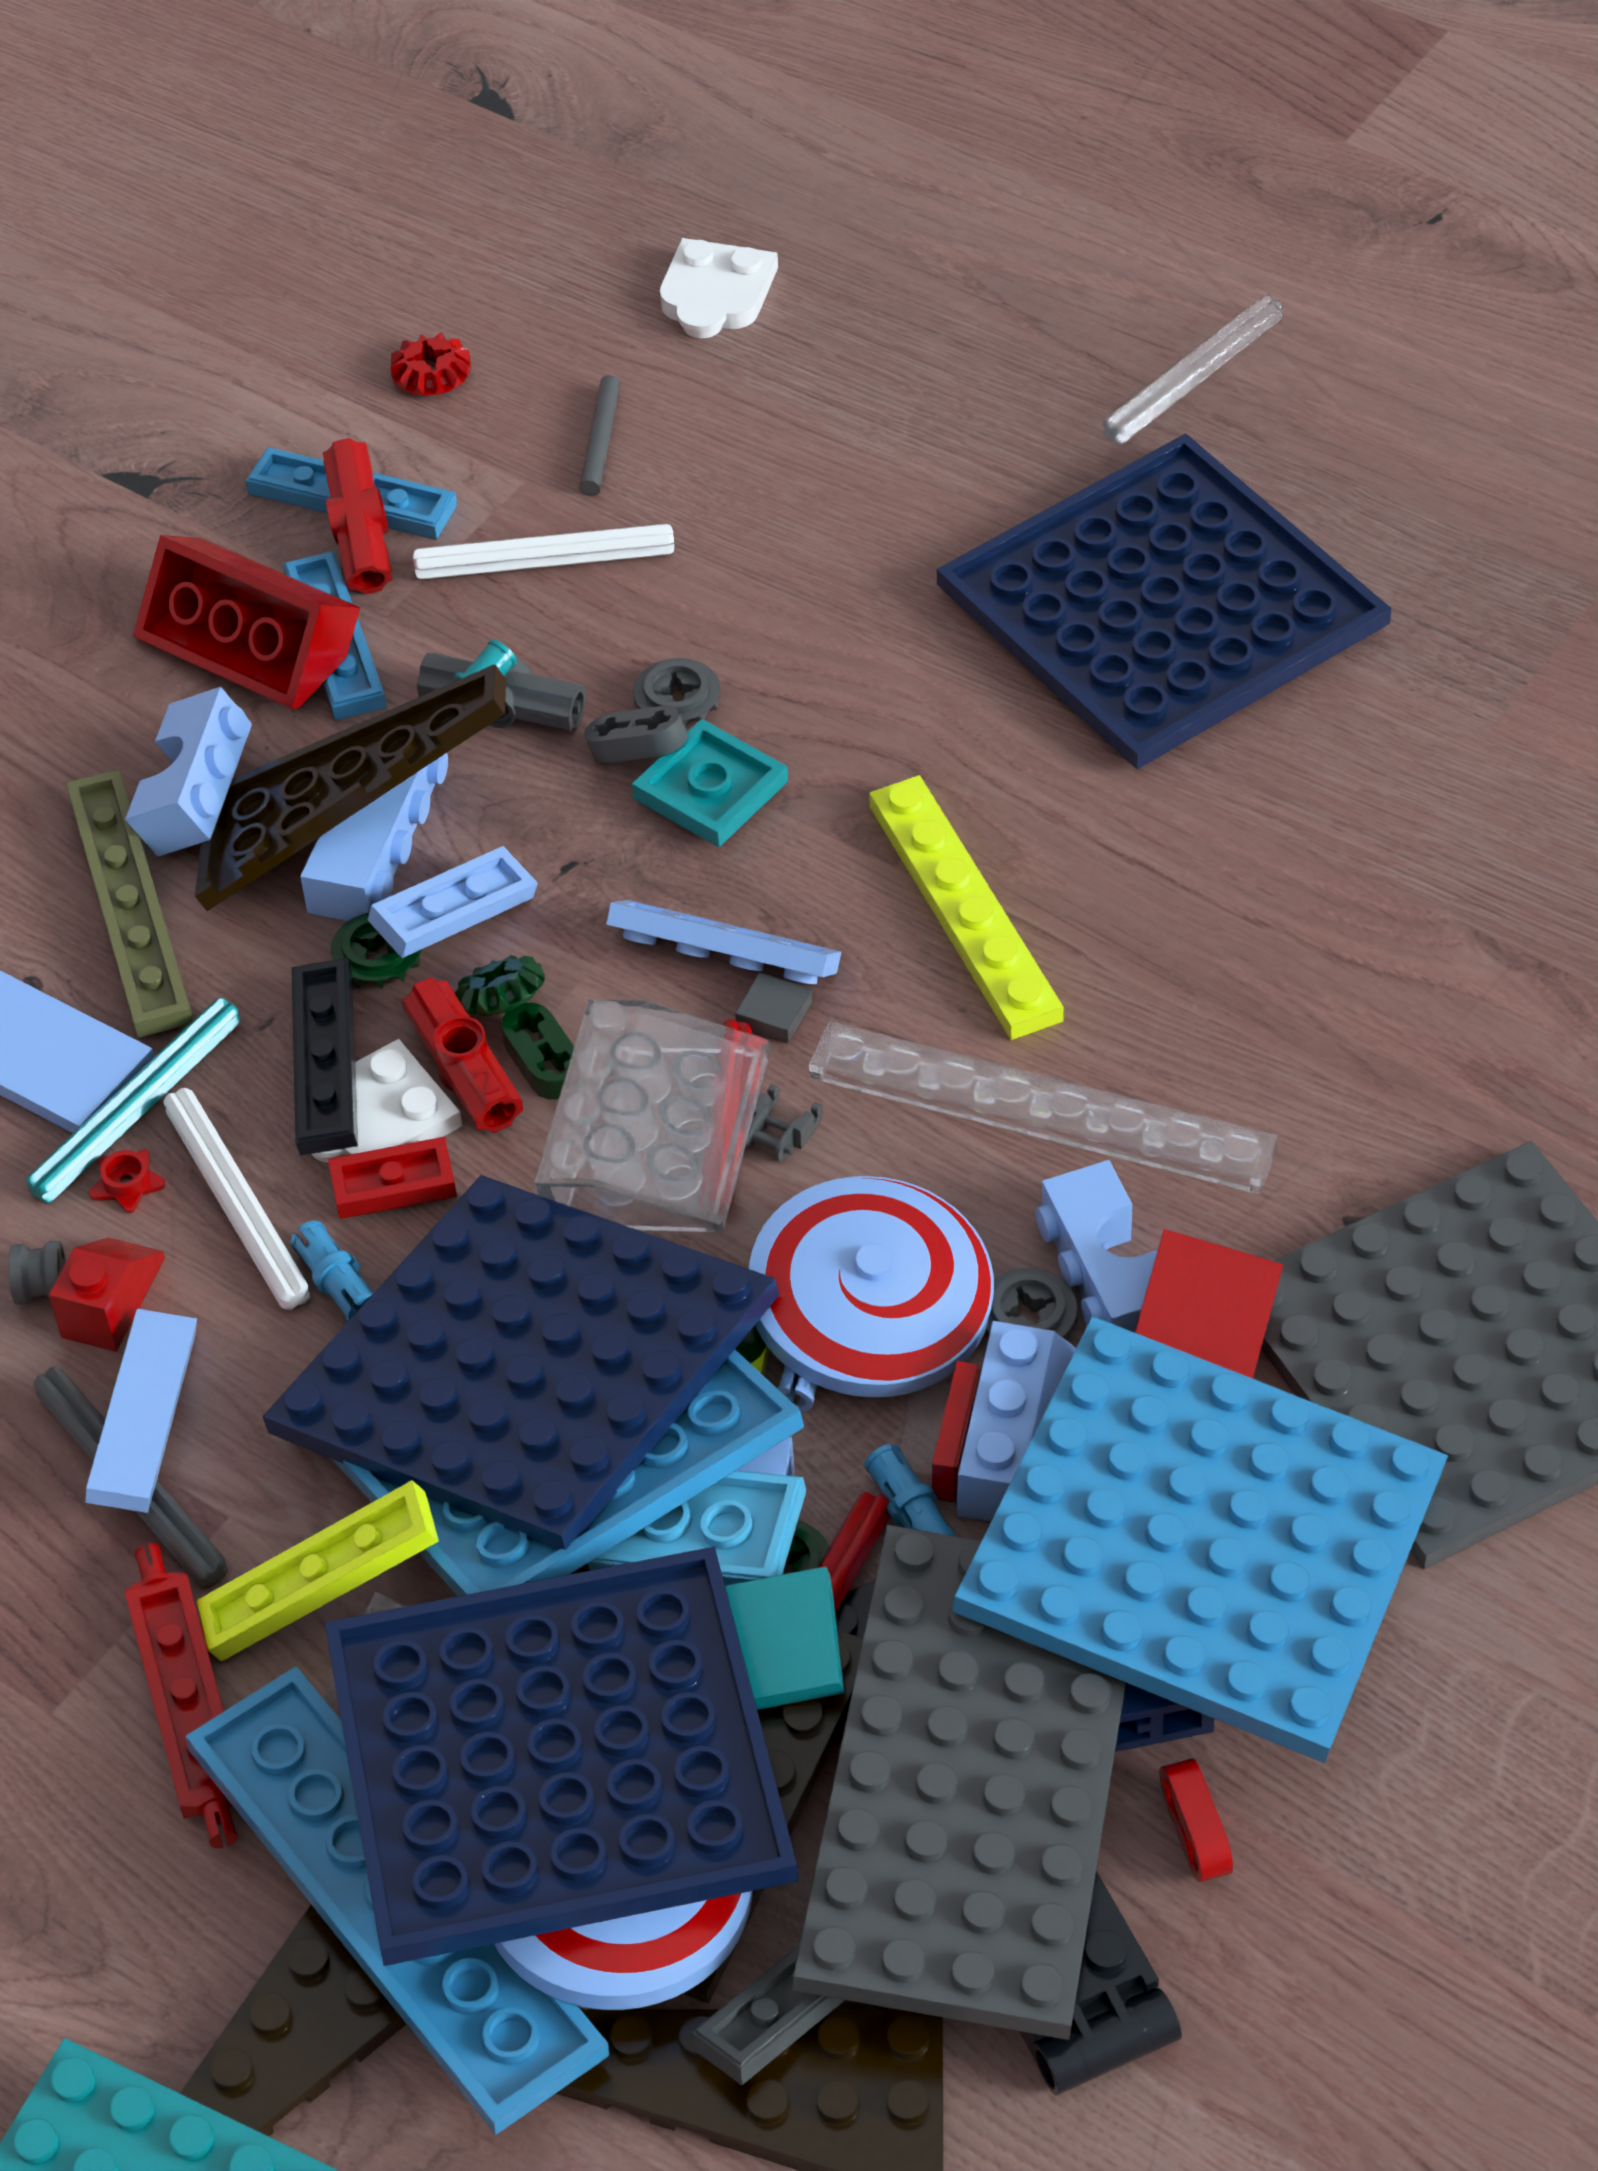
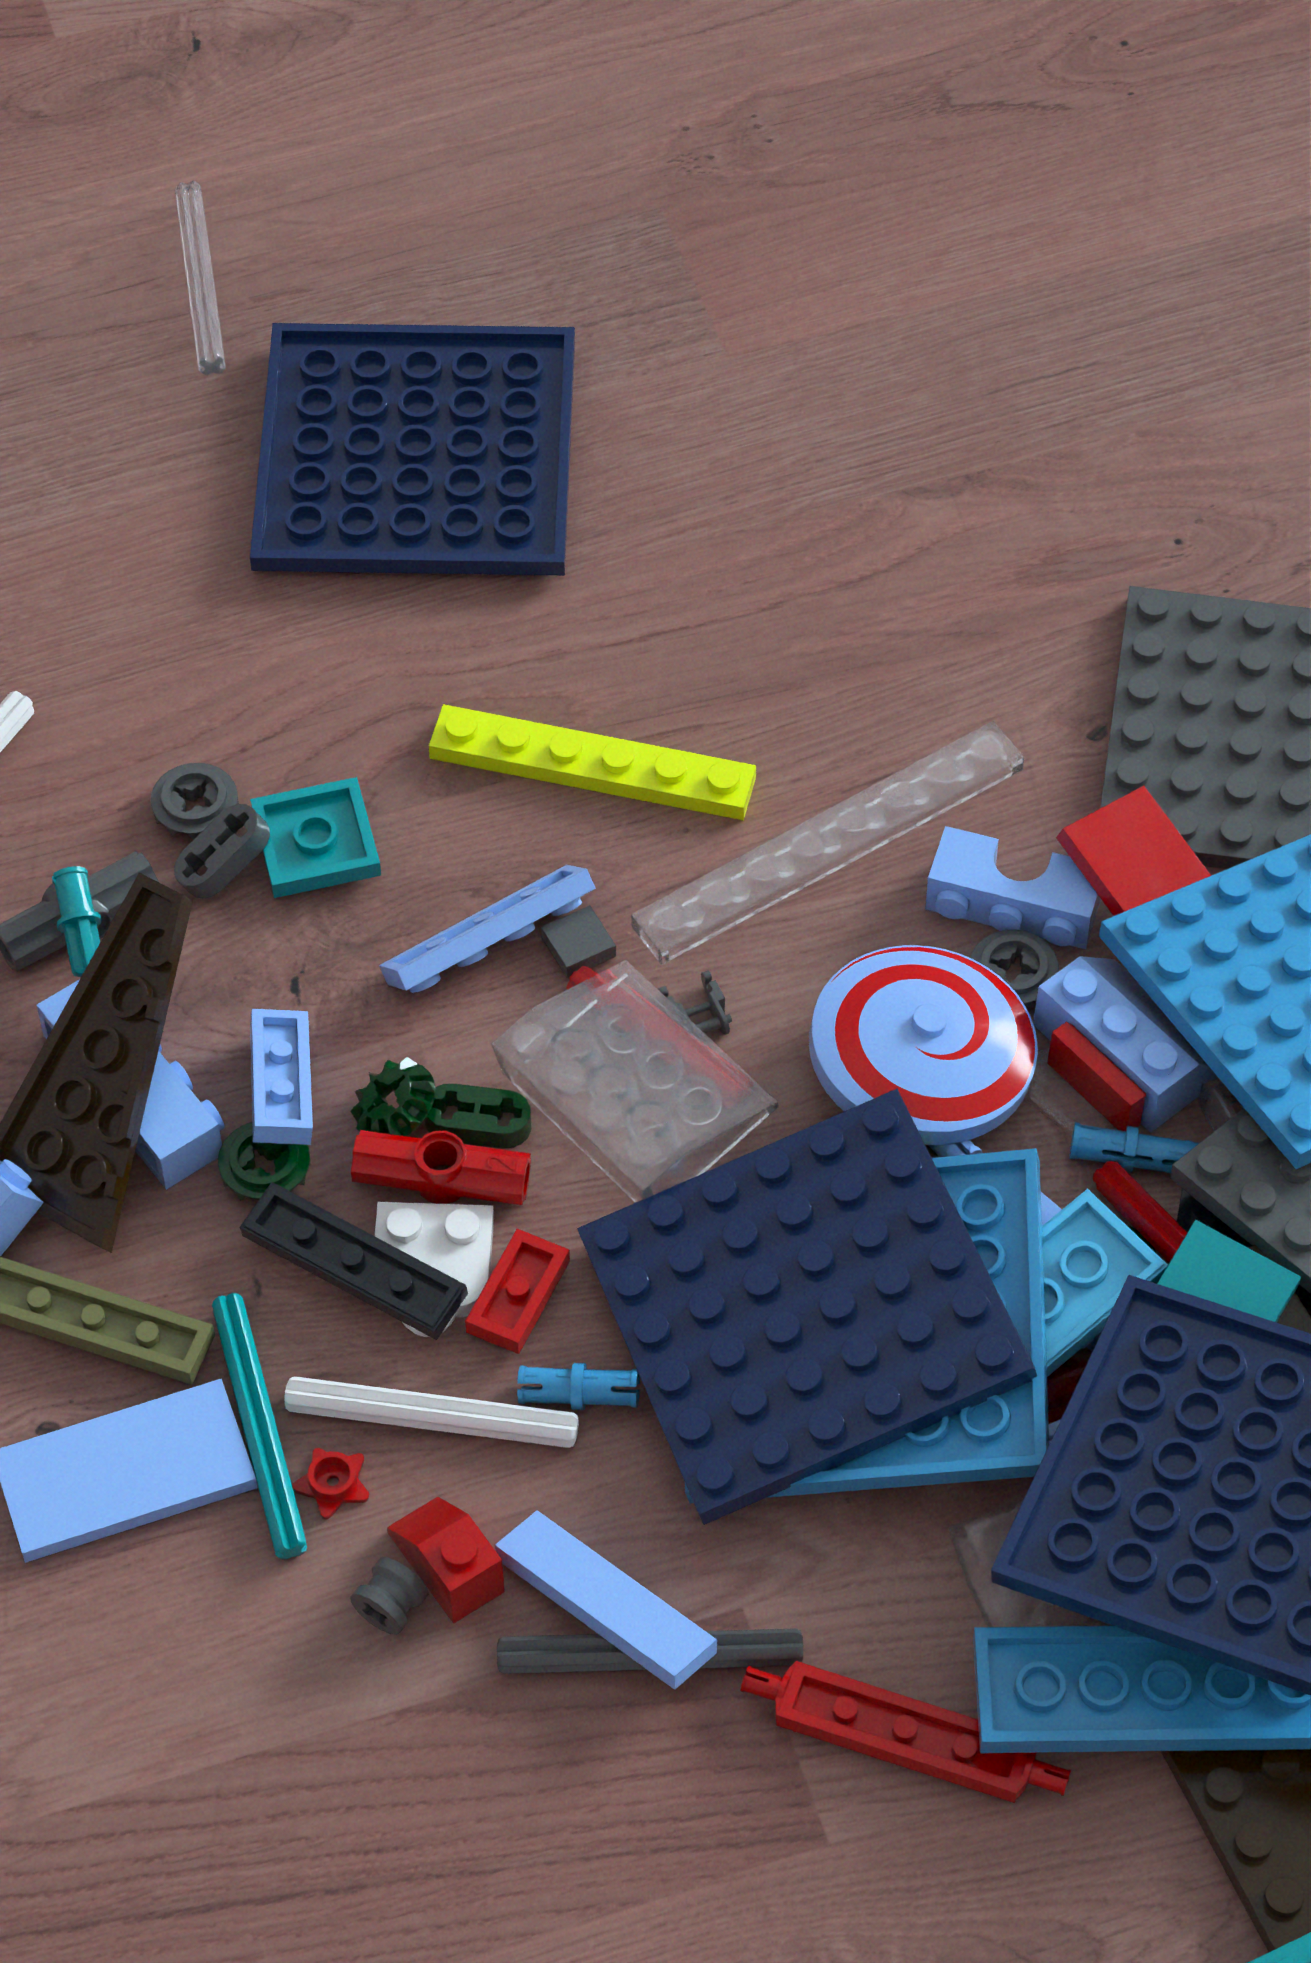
camera: 55 degrees left, 5 degrees up
neon yellow plate [197,1480,439,1662] -> none

